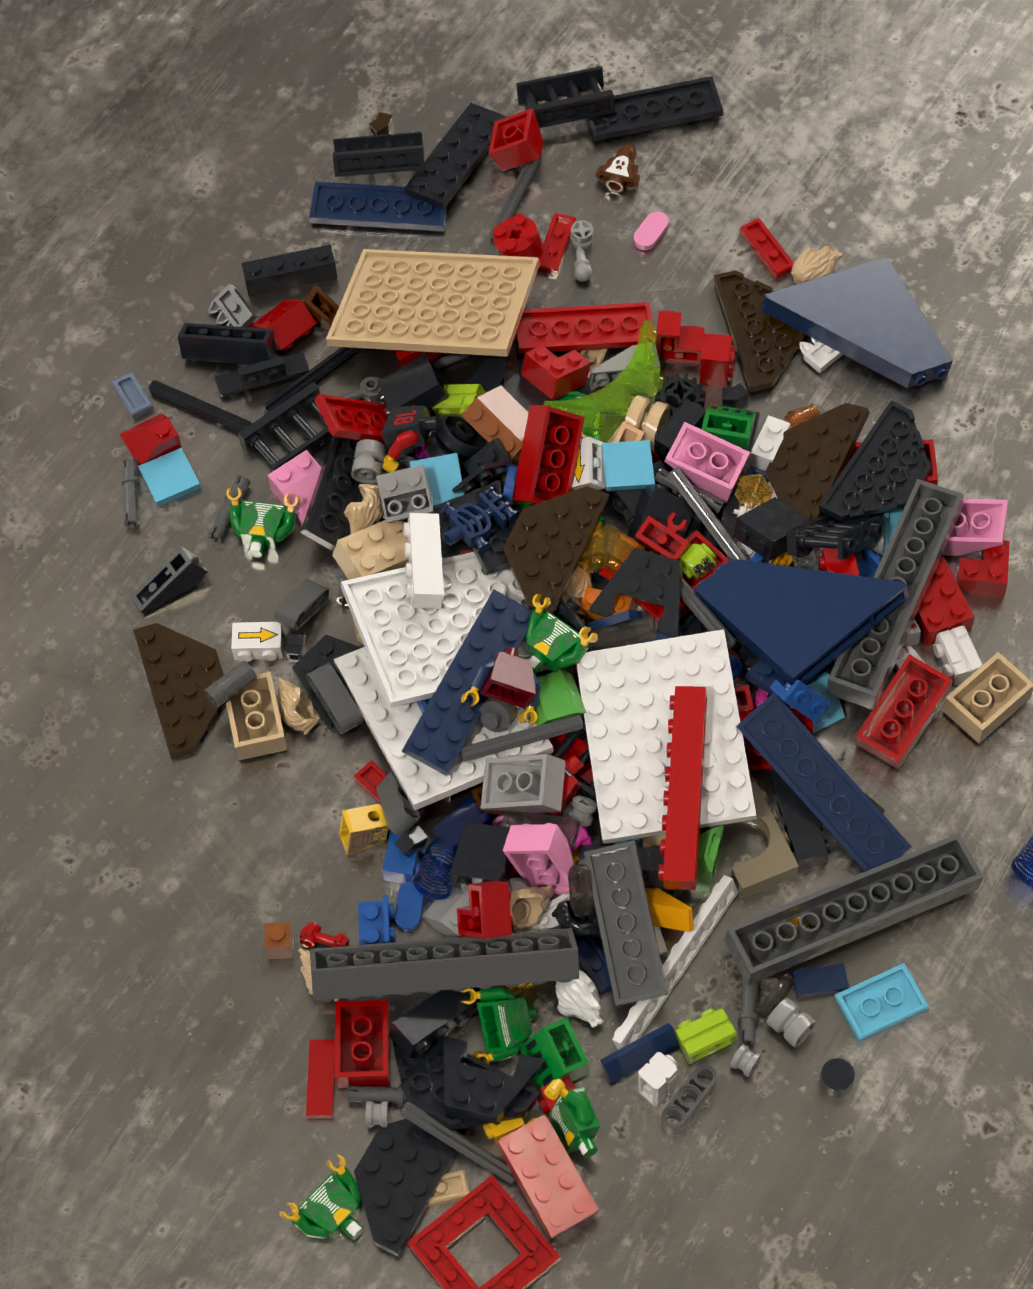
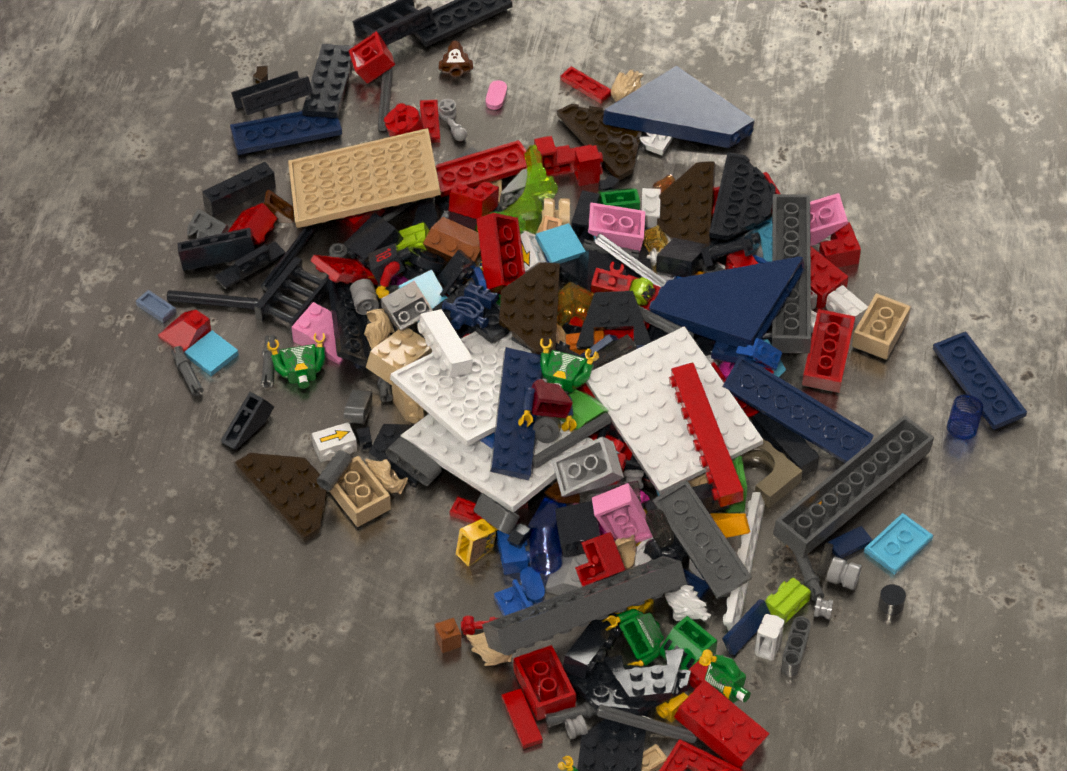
camera: 25 degrees left, 10 degrees down
black gear [655,373,706,417] -> none

